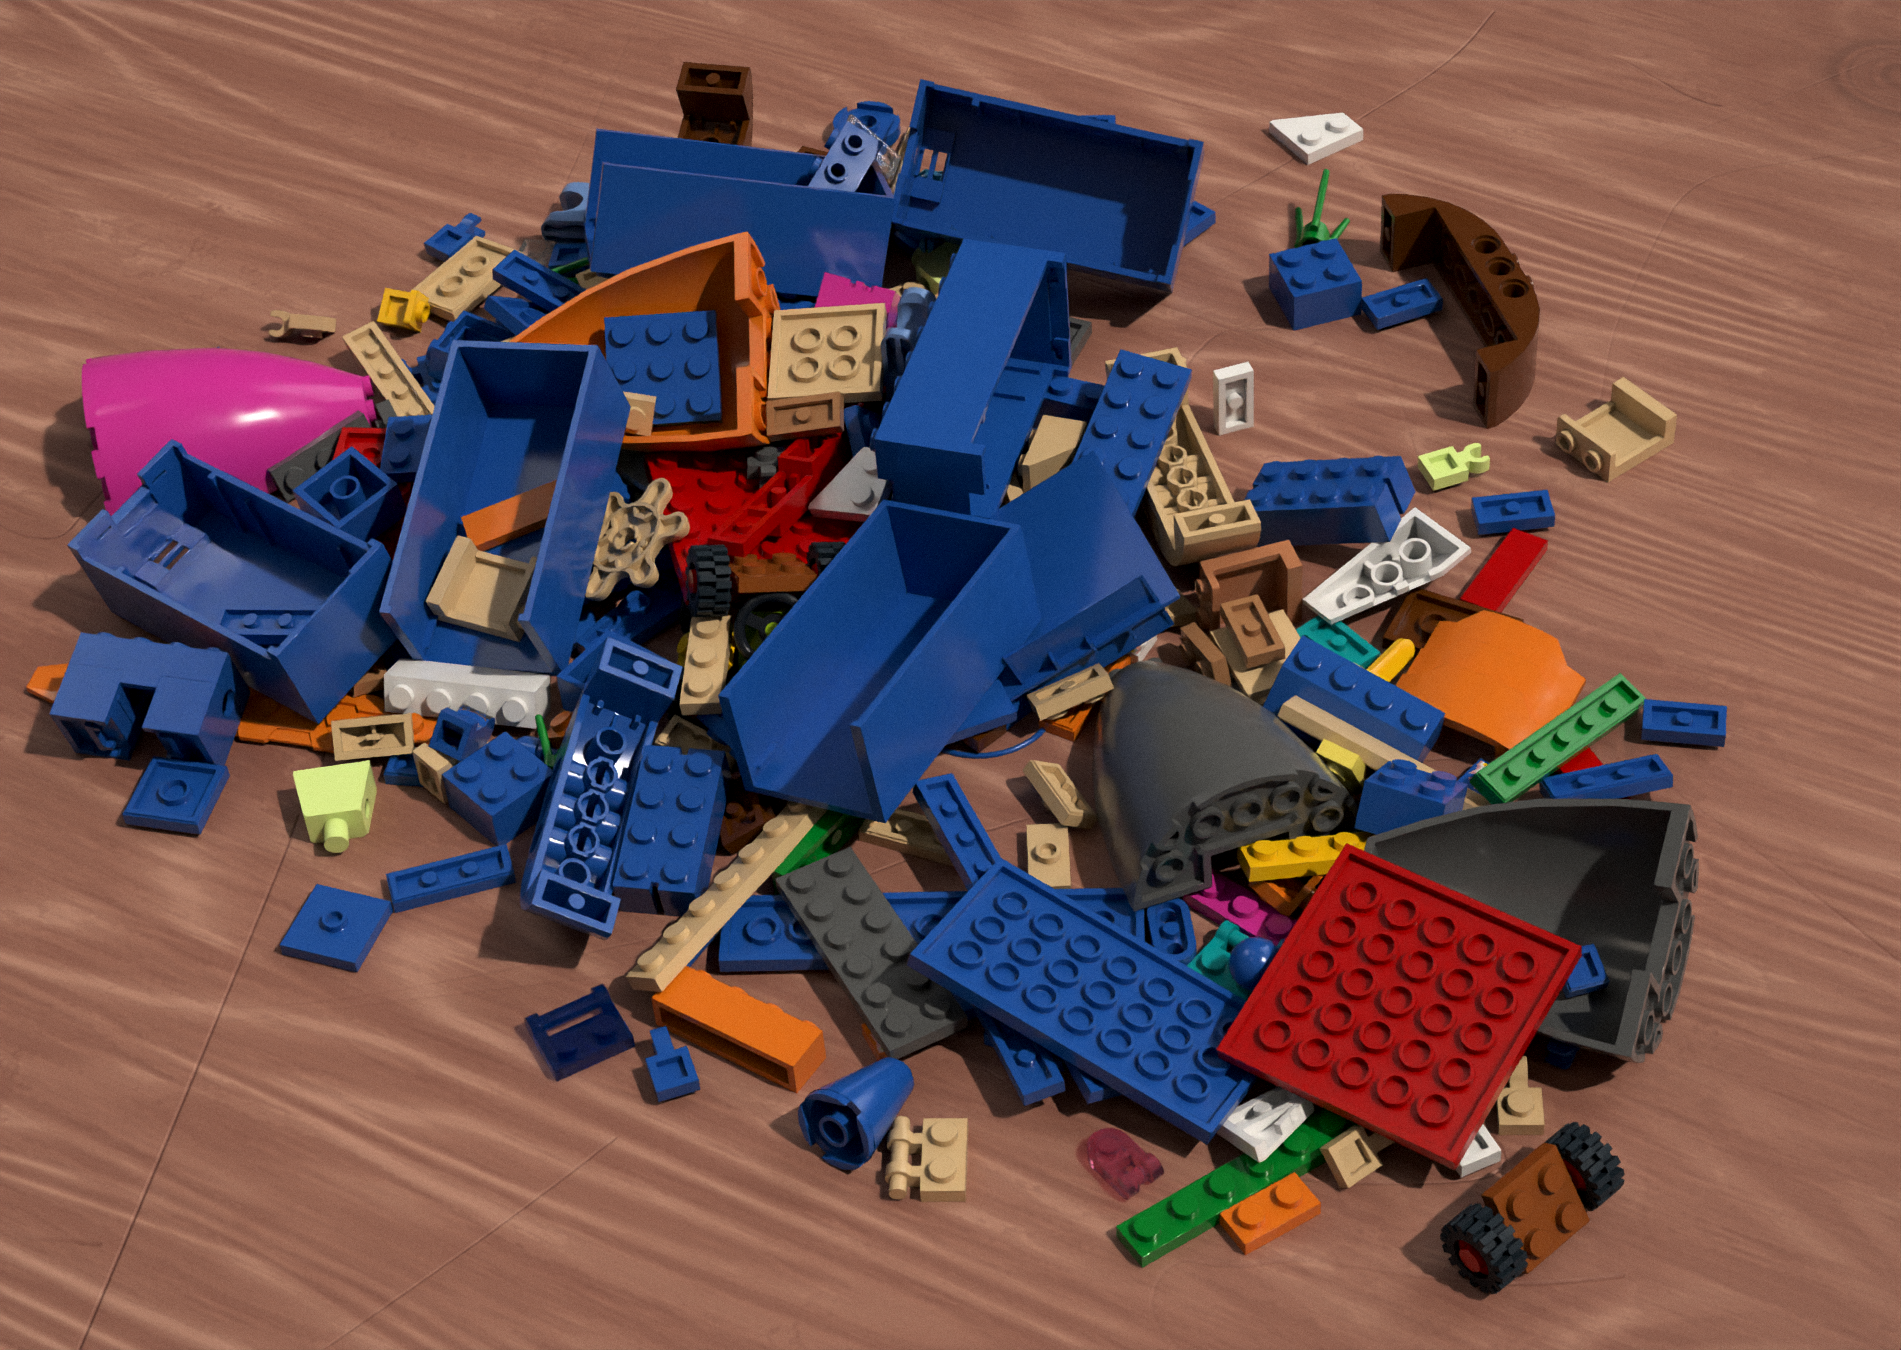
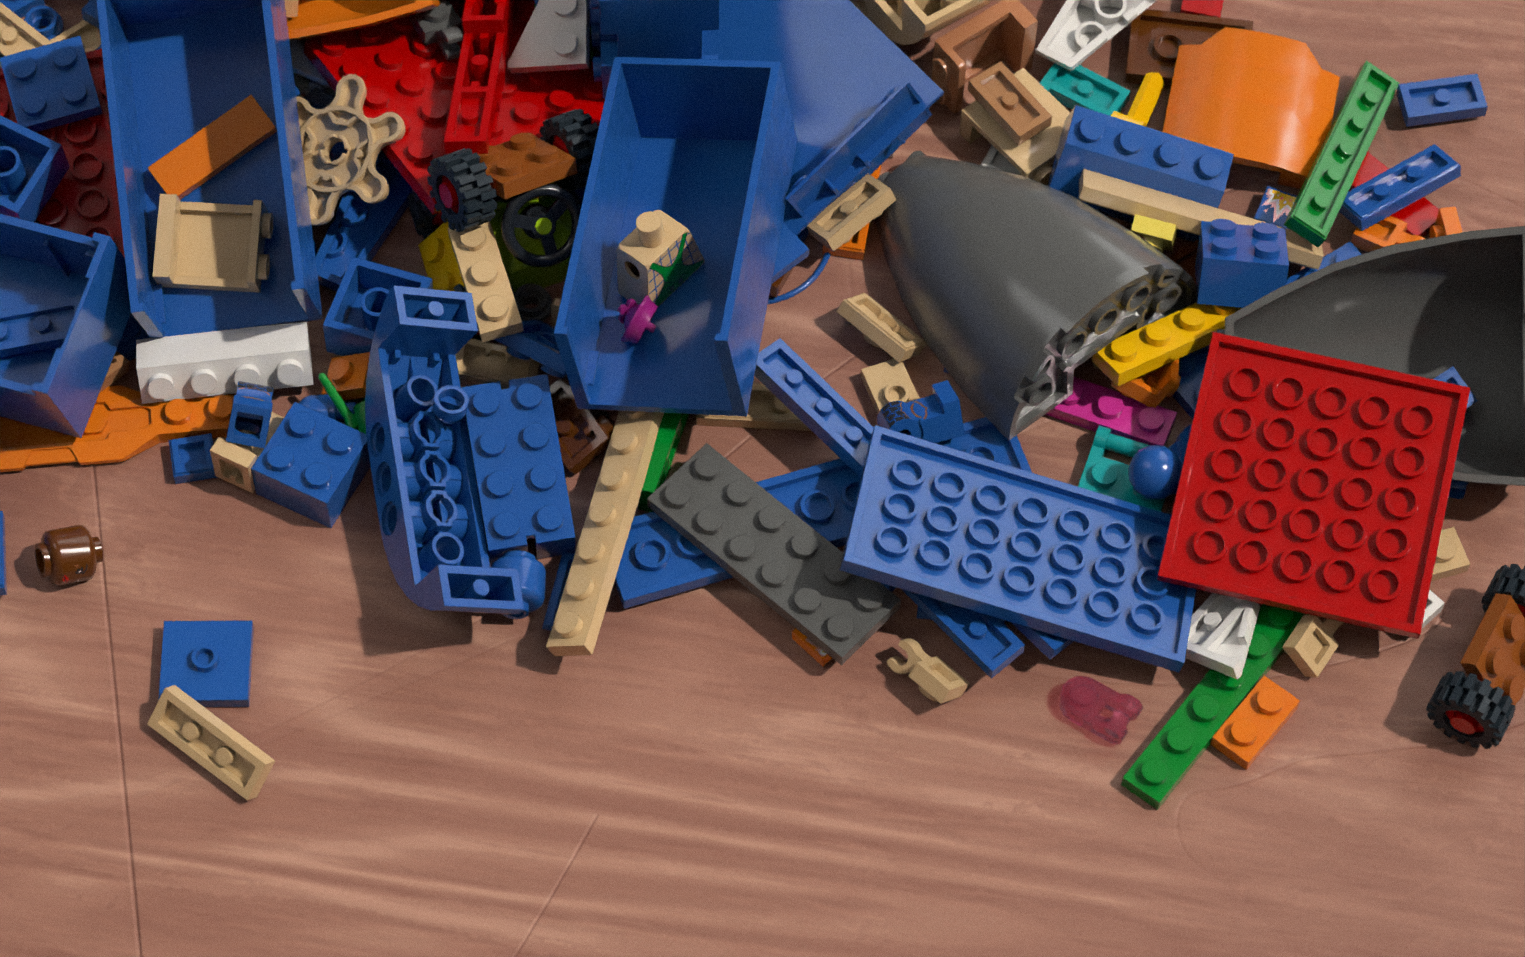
camera: 25 degrees left, 15 degrees up
yellowish green torso [293,760,377,853] -> none
tan slope [331,713,415,761] -> none
blue tile [386,844,516,913] -> none
clear blue plate [524,983,635,1082] -> none
blue plate [645,1026,701,1102] -> none
orange brick [651,966,826,1093] -> none
blue cone [798,1057,914,1170] -> none
tan plate [885,1116,969,1202] -> none
blue plate [1147,898,1197,966] -> none
medium nougat plate [1179,622,1232,687] -> none
none -> reddish brown head [34,525,103,585]
none -> tan plate [147,685,275,801]
none -> blue hinge [432,385,469,424]
none -> blue head [491,550,546,619]
none -> tan torso [616,210,705,307]
none -> magenta hat [618,295,658,344]
none -> blue leg [877,380,965,443]
none -> tan plate [887,638,970,704]

